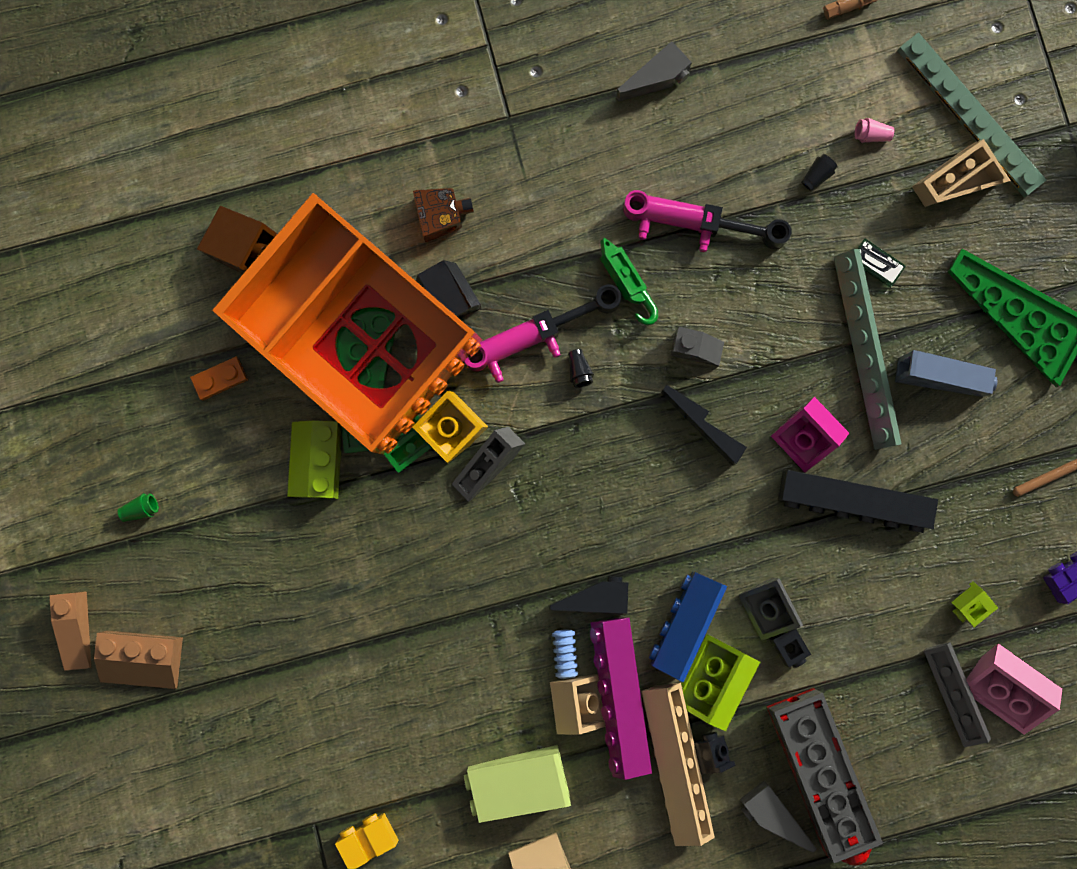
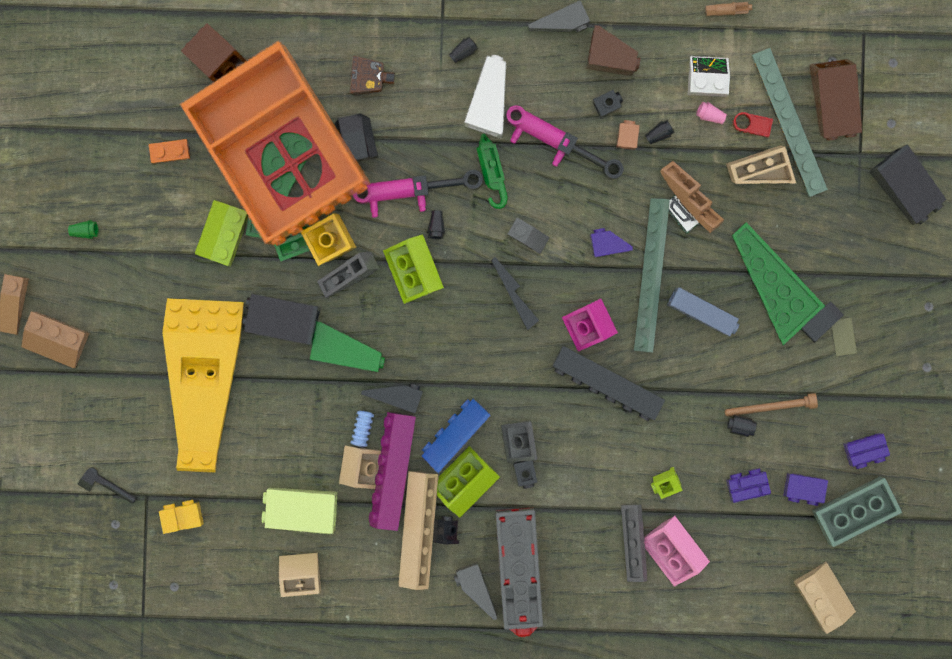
camera: 15 degrees right, 5 degrees up
none -> black piece [77,467,136,504]
none -> yellow wing [163,298,244,473]
none -> black slope [242,294,321,345]
none -> green slope [310,322,385,372]
none -> lime slope [383,234,444,304]
none -> black cone [449,37,478,63]
none -> white slope [465,55,506,139]
none -> reddish brown slope [586,25,640,76]
none -> dark purple slope [590,228,633,258]
none -> black brick [592,90,623,119]
none -> nougat brick [616,120,639,150]
none -> medium nougat slope [660,161,724,233]
none -> white slope [688,56,730,97]
none -> black brick [727,415,757,437]
none -> red piece [733,112,773,138]
none -> reddish brown slope [809,59,862,140]

